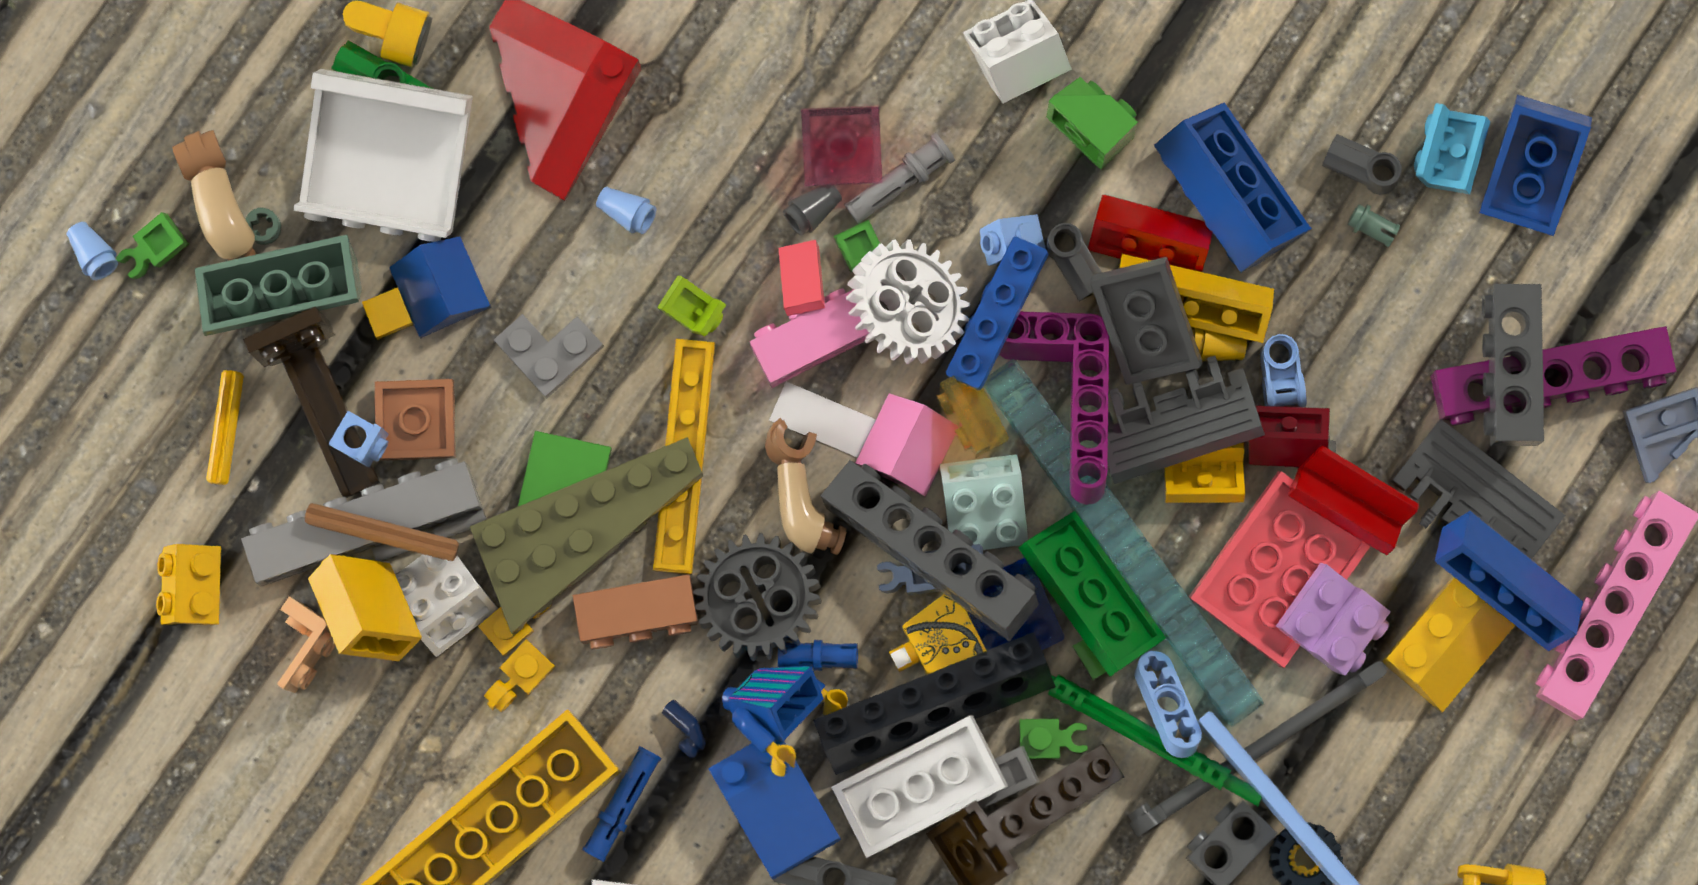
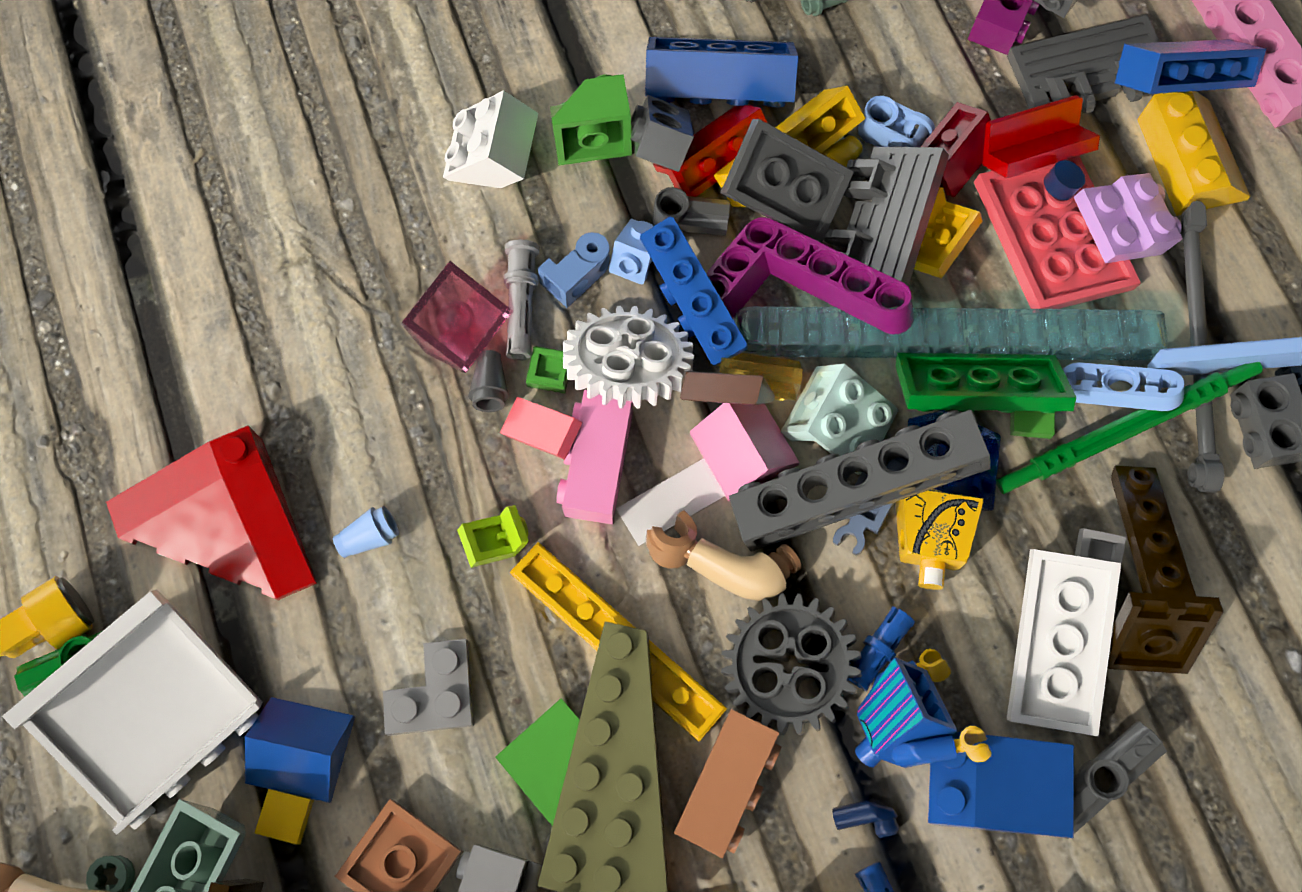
camera: 60 degrees left, 10 degrees down
black brick [813,632,1056,775] -> none
bright green plate [1019,718,1088,759] -> none
none -> medium blue leg [538,232,610,308]
none -> dark grey brick [630,95,694,172]
none -> reddish brown slope [680,372,775,405]
none -> dark blue piece [1044,160,1085,201]

